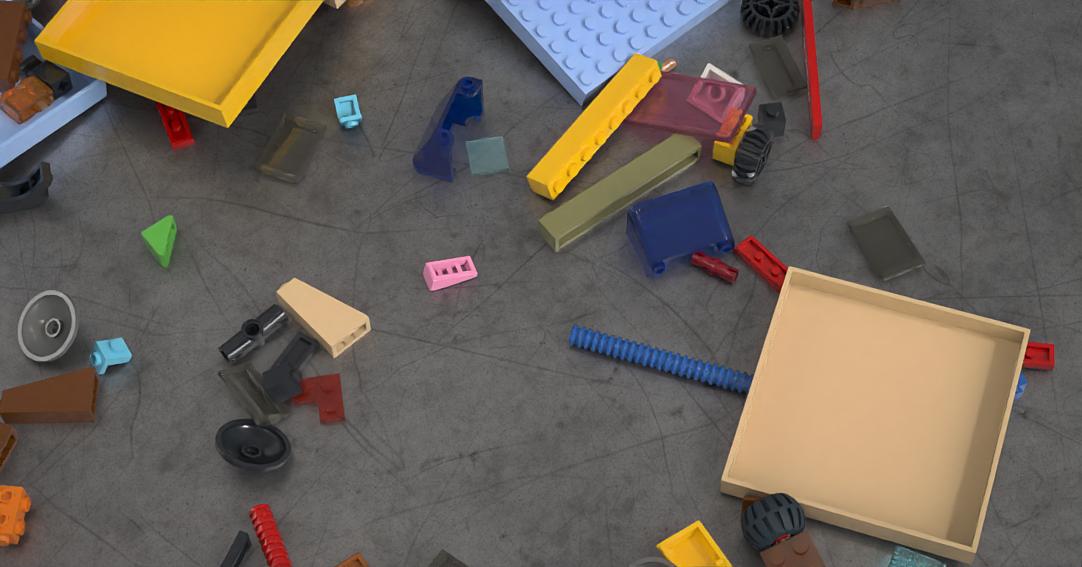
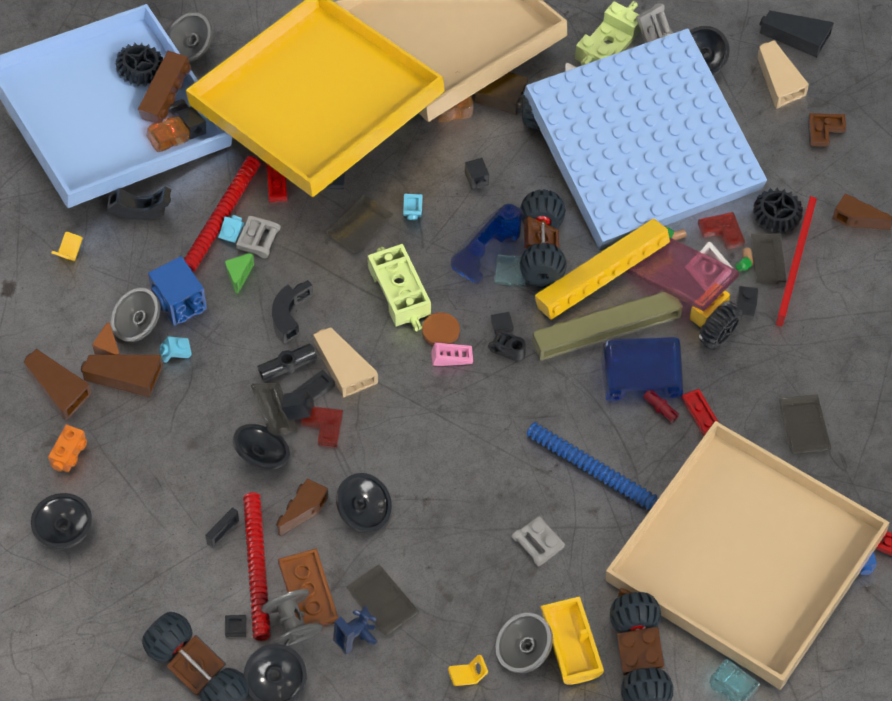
camera: 15 degrees right, 0 degrees up
none -> dark orange slope [92,323,120,355]
none -> blue brick [148,256,207,326]
none -> red piece [184,156,261,272]
none -> medium azure bracket [218,215,246,243]
none -> light grey plate [236,215,281,258]
none -> black arch [272,280,313,344]
none -> reddish brown slope [276,478,329,536]
none -> black dish [336,473,392,532]
none -> yellowish green brick [368,244,431,331]
none -> dark orange tile [422,312,460,346]
none -> black brick [465,158,489,189]
none -> black piece [488,329,526,361]
none -> black tile [491,312,514,333]
none -> light grey plate [512,516,565,566]
none -> black plate [520,189,567,287]
none -> clear red plate [698,212,745,249]
none -> green arm [735,248,753,272]

